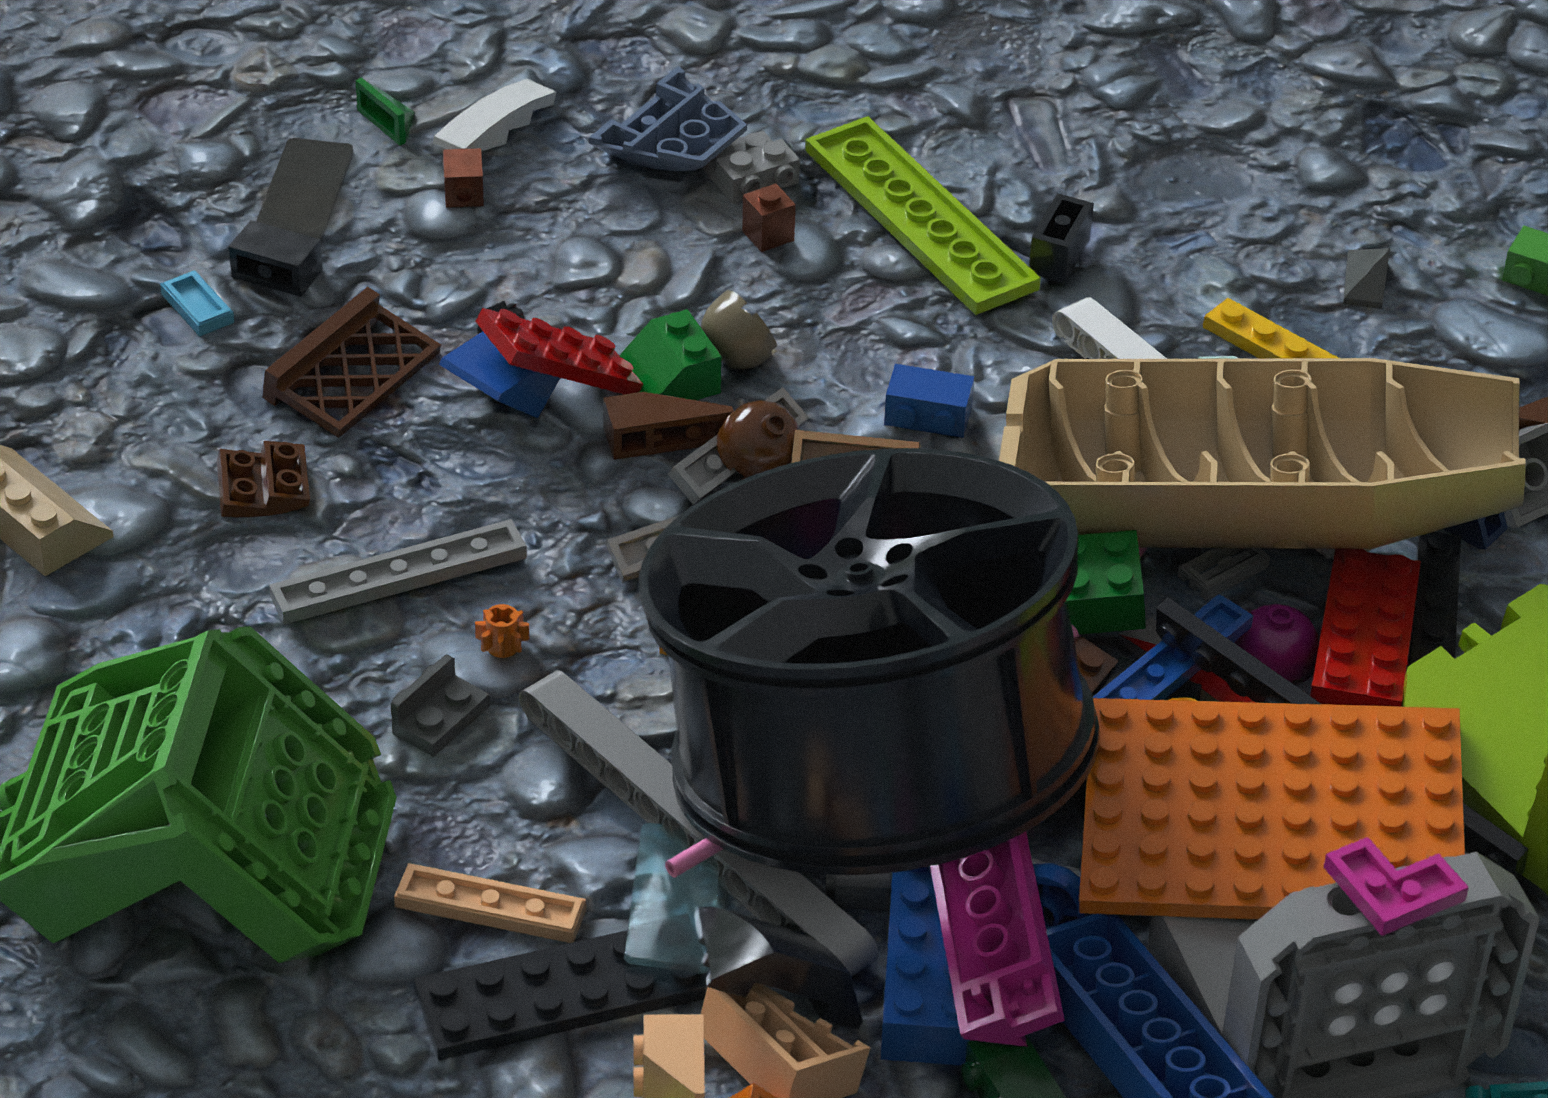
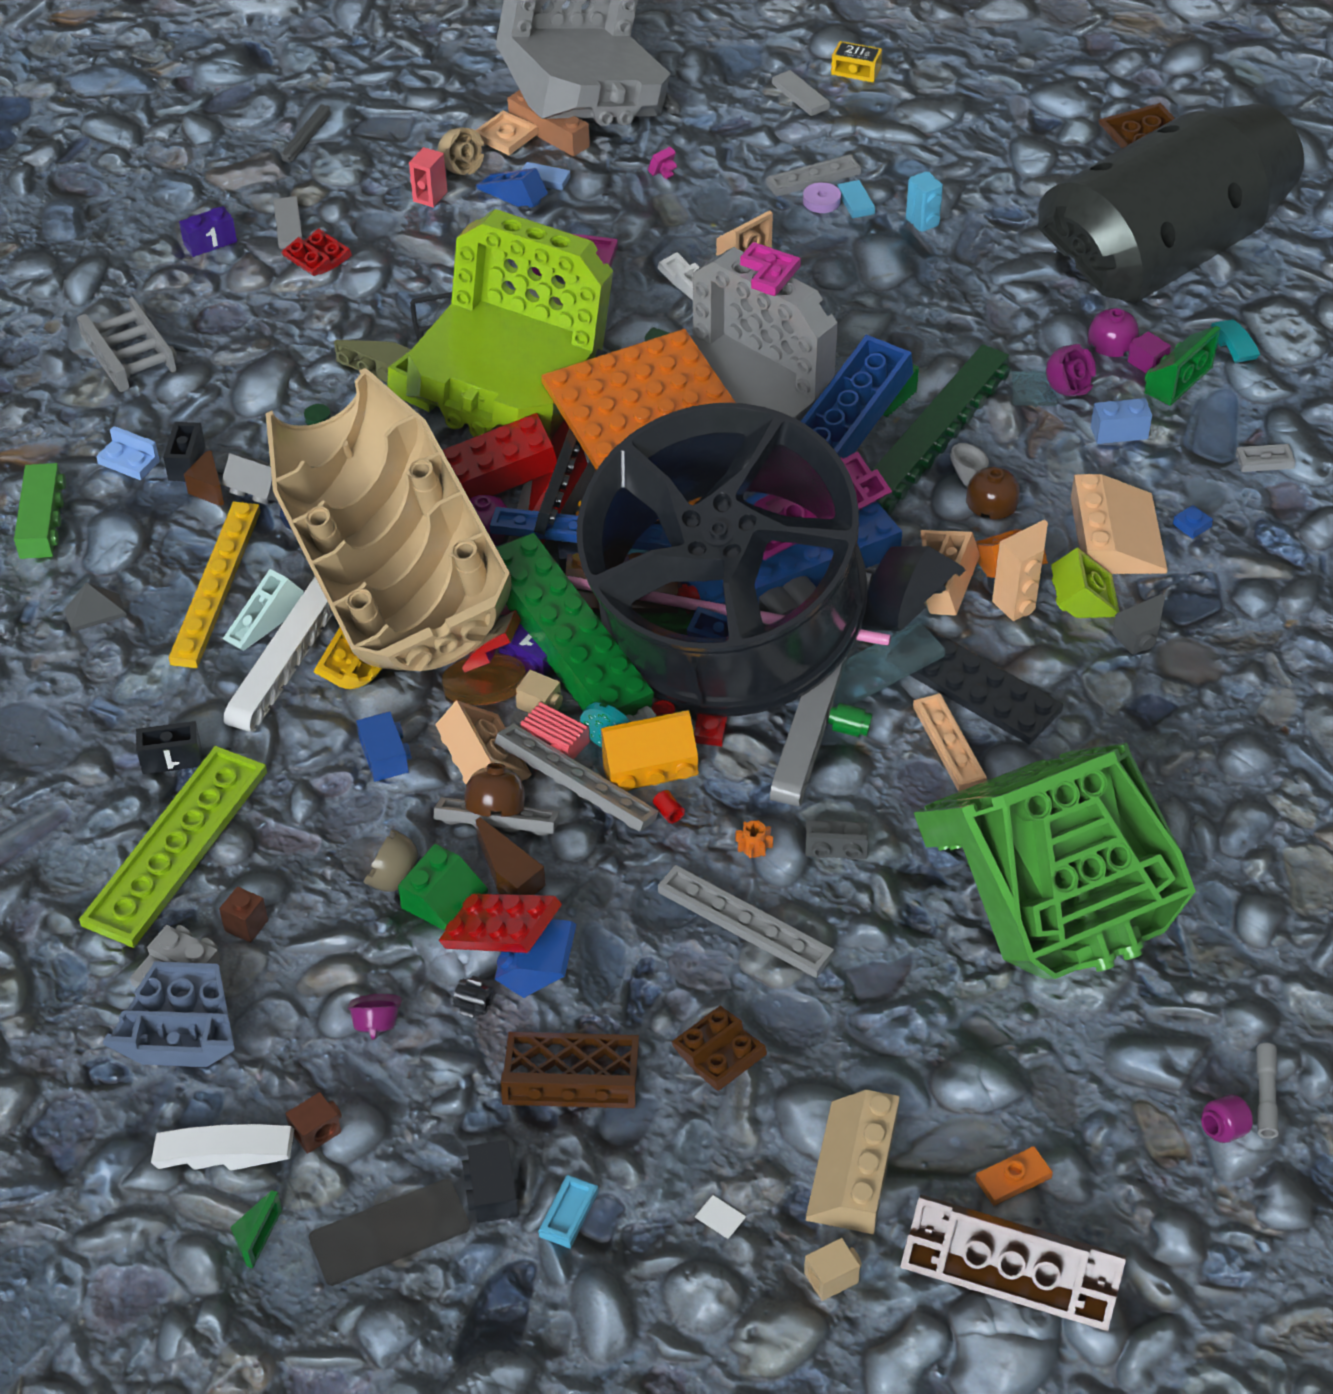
camera: 120 degrees left, 5 degrees up
none -> magenta piece [347,994,402,1040]
none -> red hinge [653,790,685,824]
none -> white sticker [695,1195,746,1239]
none -> green brick [828,702,873,738]

